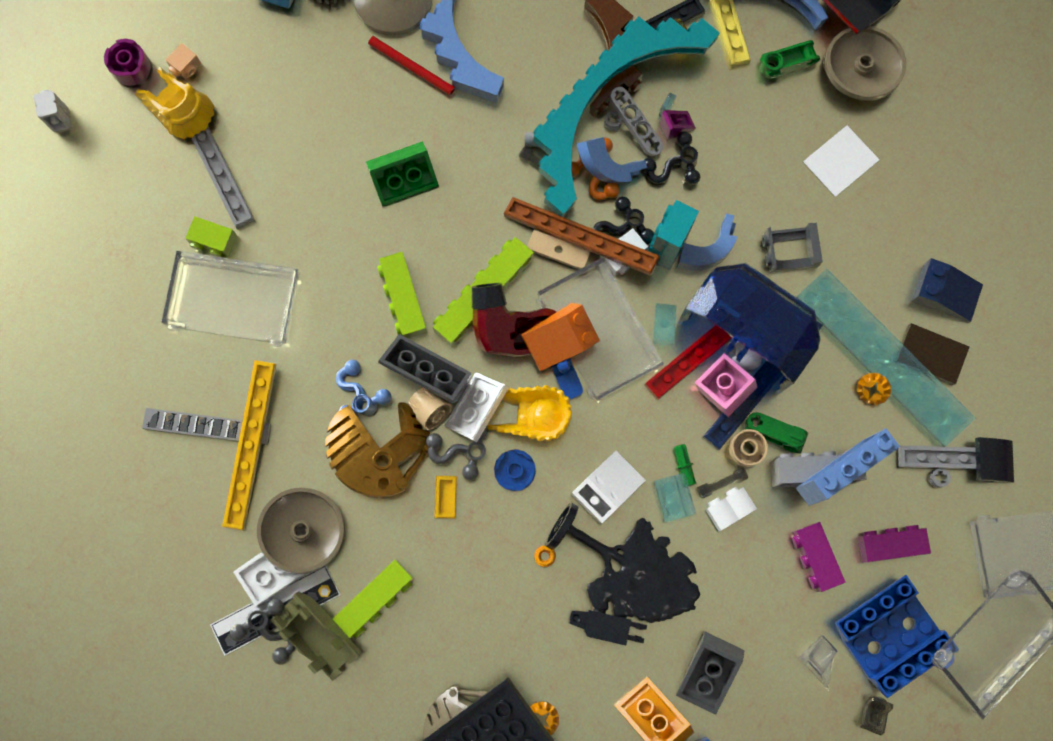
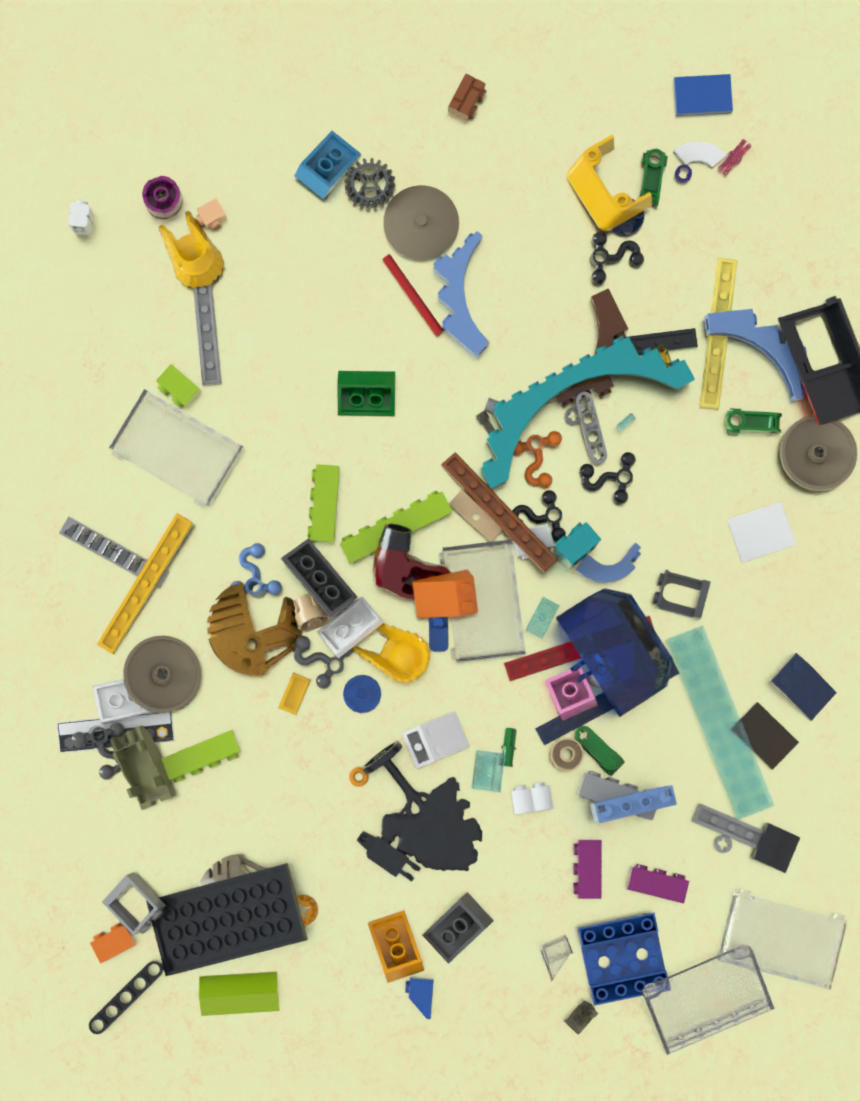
camera: 20 degrees right, 5 degrees up
medium blue arch [576,137,647,183] -> none
magenta slope [659,110,696,140] -> none
clear smoke bar [697,467,748,499] -> none
light orange gear [856,373,891,406] -> none

